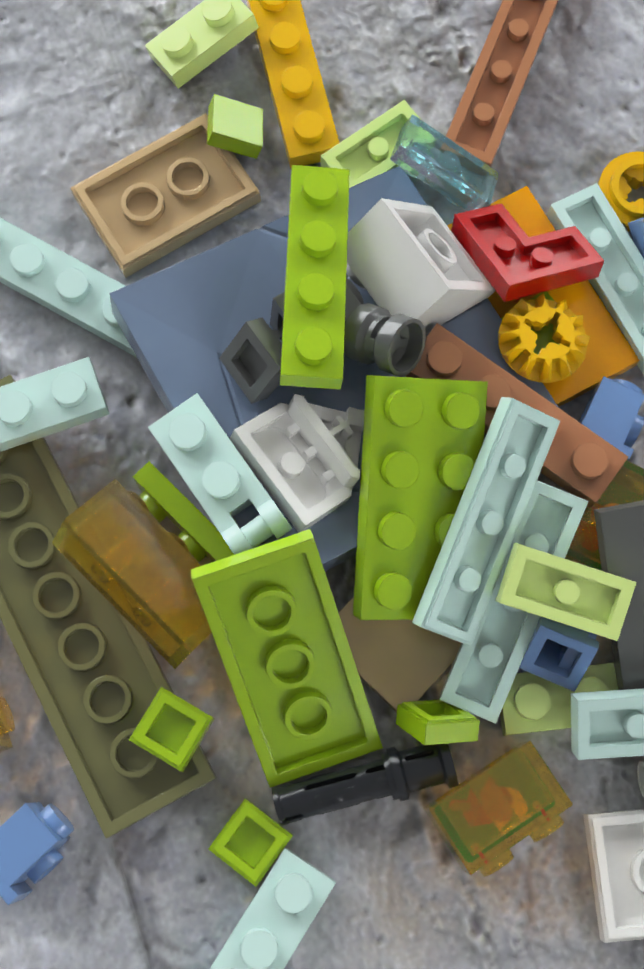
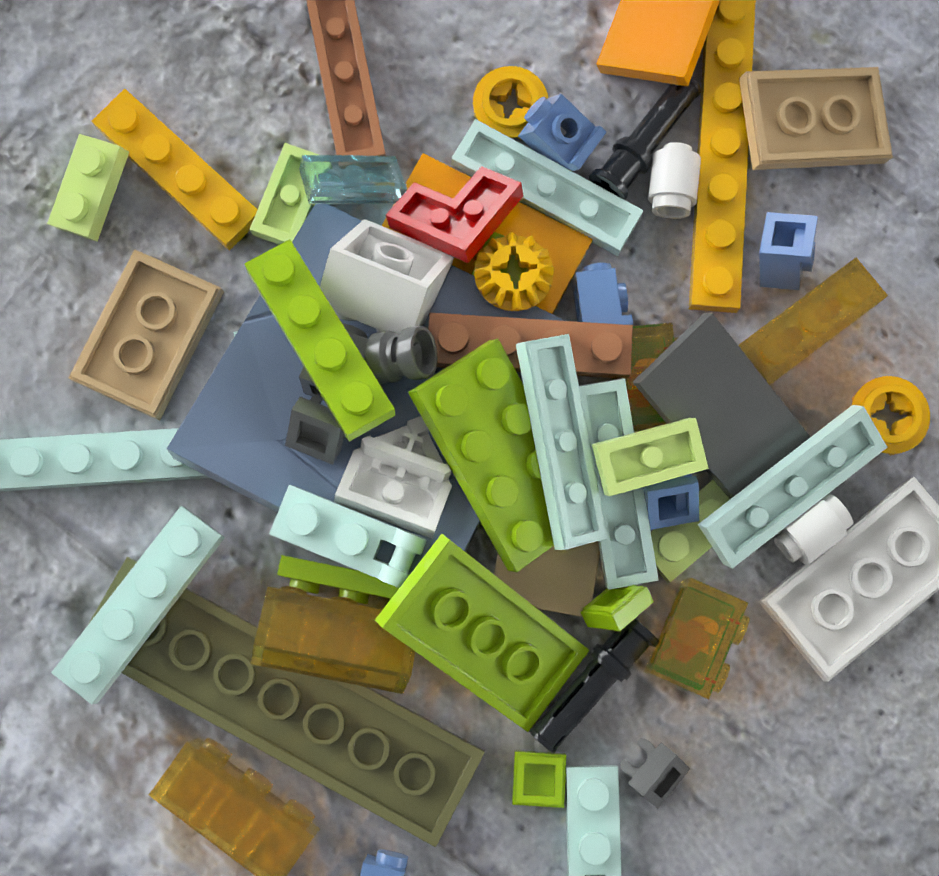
camera: 30 degrees left, 5 degrees up
lime tile [129,687,215,772] -> none
lime tile [207,94,263,159] -> none
none -> dark grey tile [620,738,690,809]

